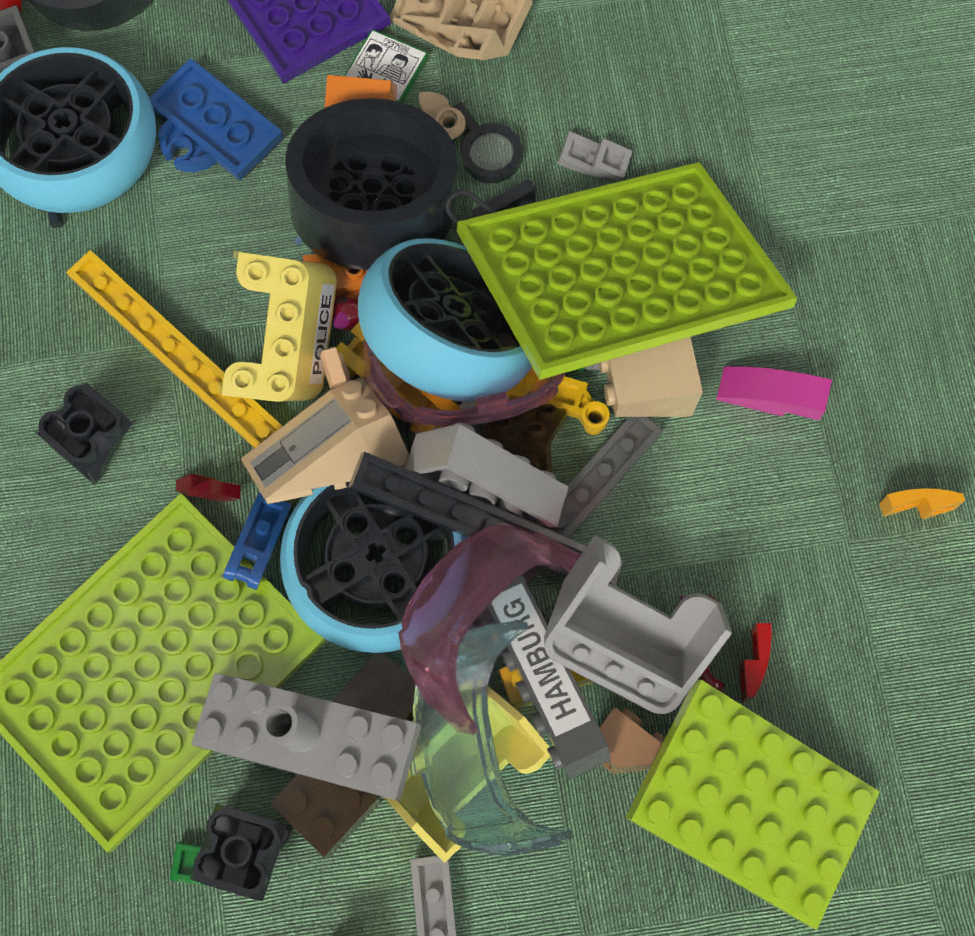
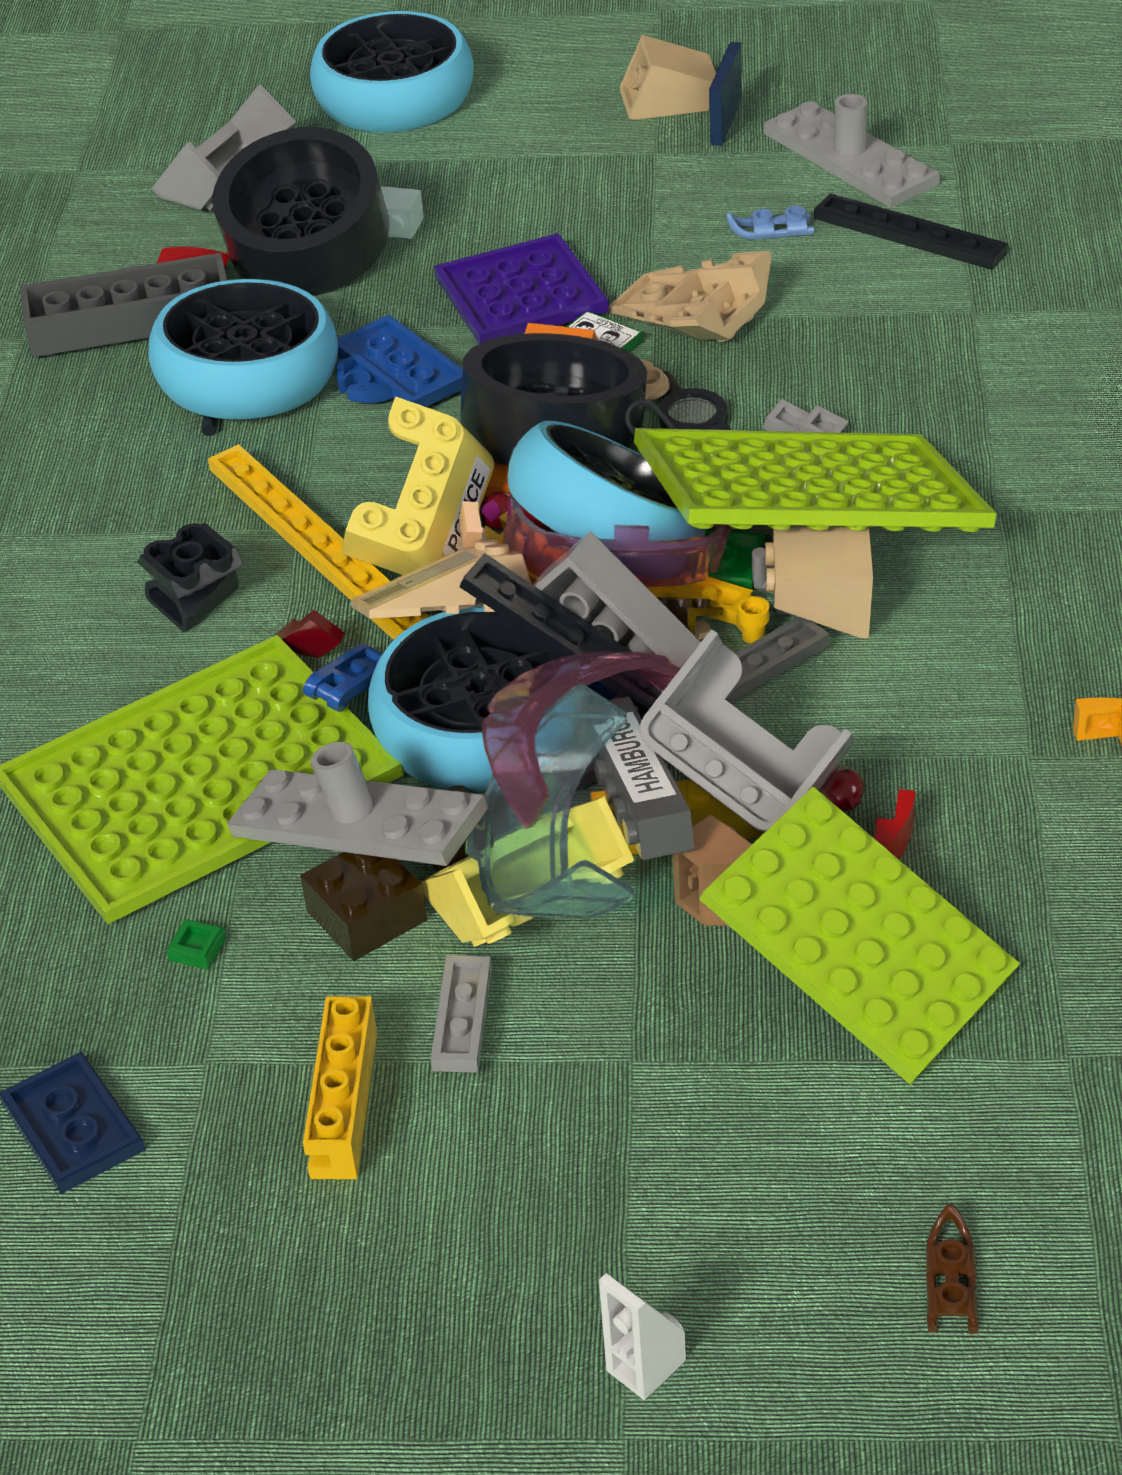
camera: 10 degrees right, 30 degrees down
black piece [190,803,293,902] -> none
dark pink slope [716,366,832,421] -> none

